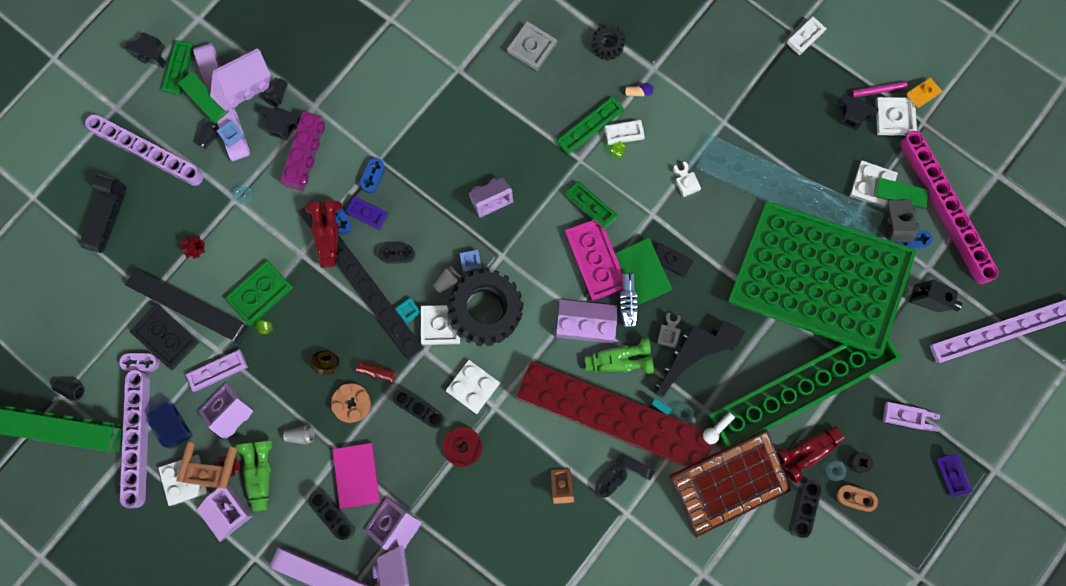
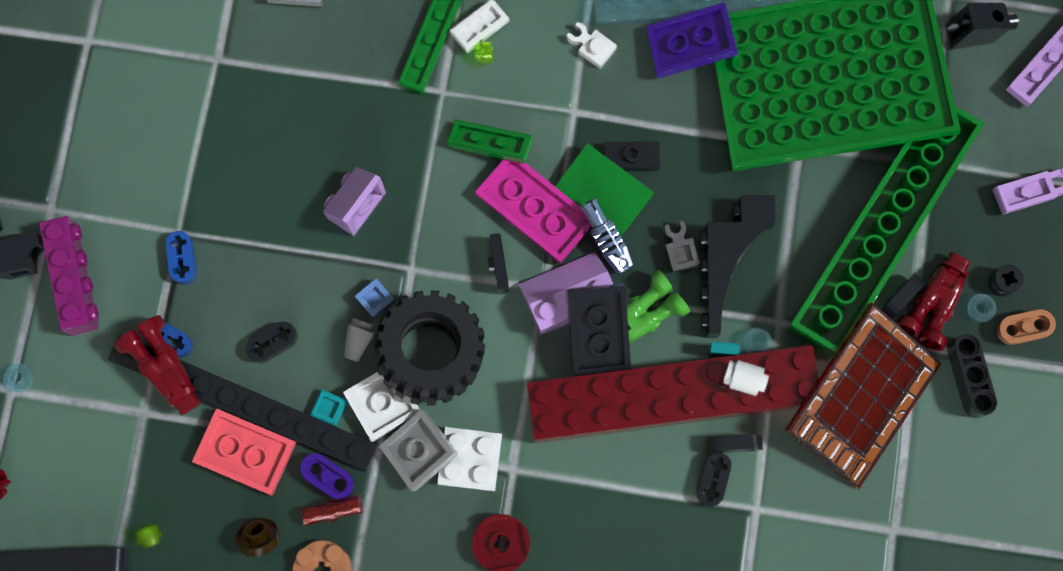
camera: 30 degrees left, 0 degrees up
green tile [224,260,294,326] -> none
dark purple plate [345,196,388,231] -> none
black beam [393,389,445,429] -> none
nougat slope [551,469,574,504] -> none
white bar [703,412,735,444] -> none
none -> coral plate [192,409,297,496]
none -> dark purple plate [300,454,354,499]
none -> light grey plate [379,409,458,492]
none -> black plate [487,233,509,295]
none -> black plate [566,283,631,376]
none -> dark purple plate [646,2,738,78]
none -> white brick [723,360,769,396]
none -> black beam [881,274,925,320]

